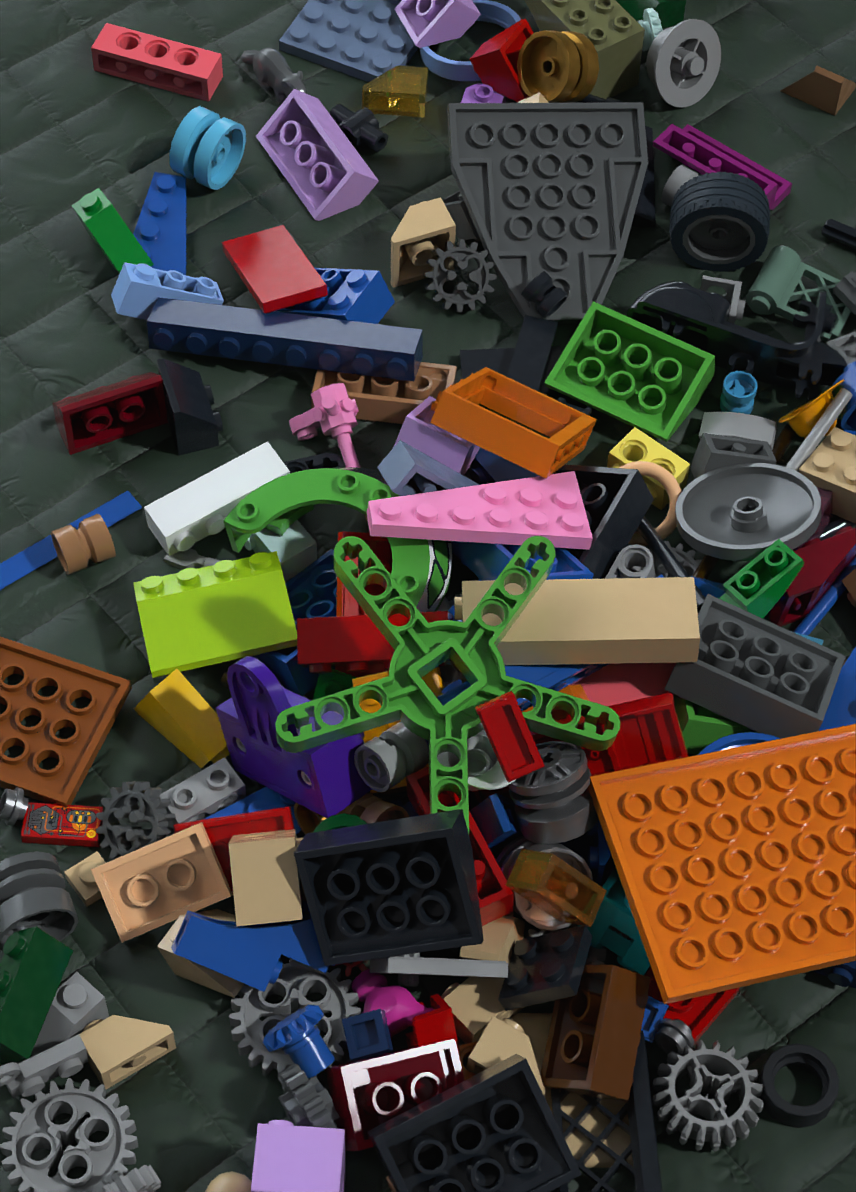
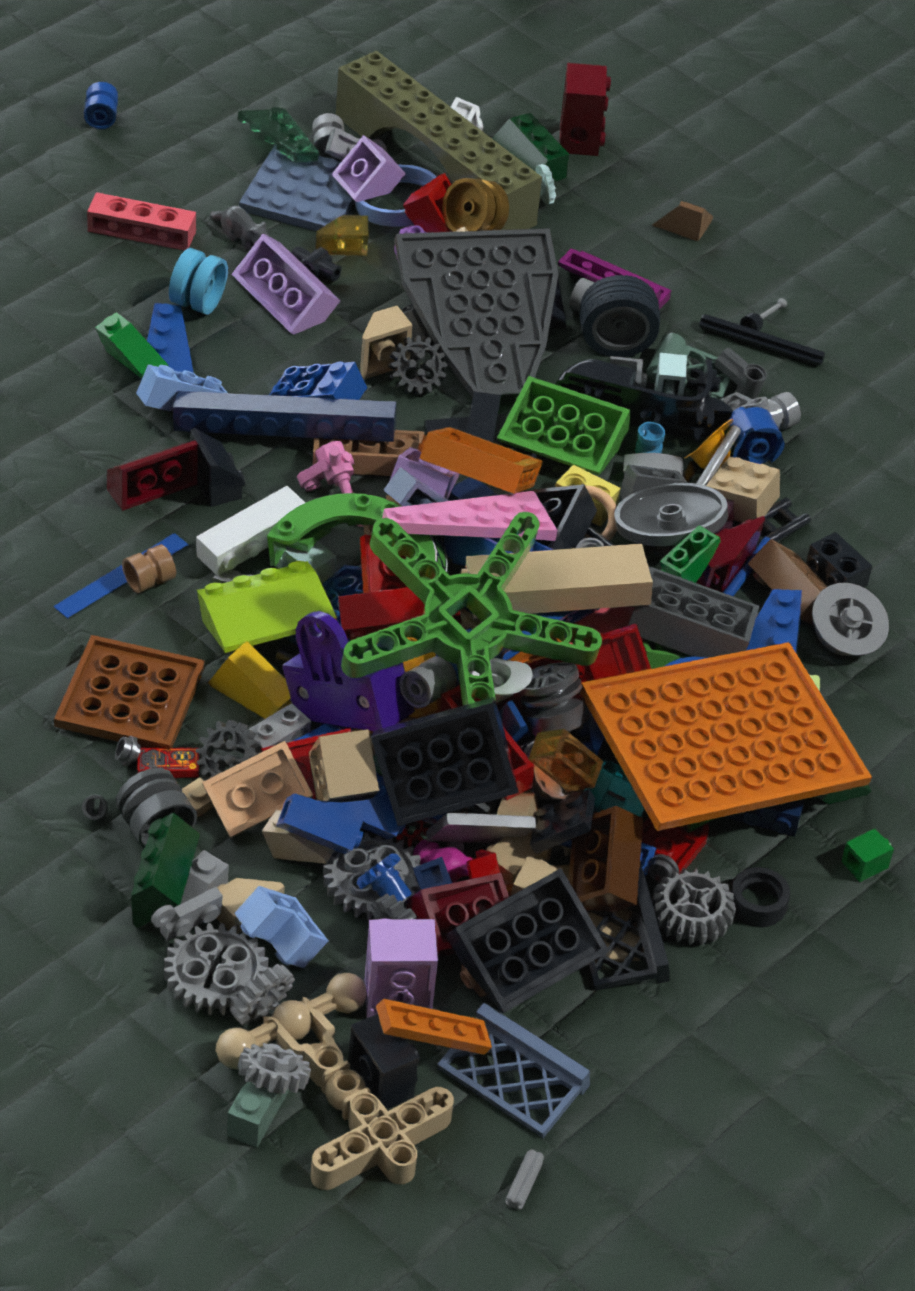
camera: 10 degrees left, 10 degrees down
tile [222,225,328,314] -> none
red tile [475,691,545,782] -> none
black wheel [521,271,569,319] -> none
light grey wheel [646,19,721,108] -> none
none -> light blue brick [234,886,328,968]
none -> light aqua brick [654,353,687,396]

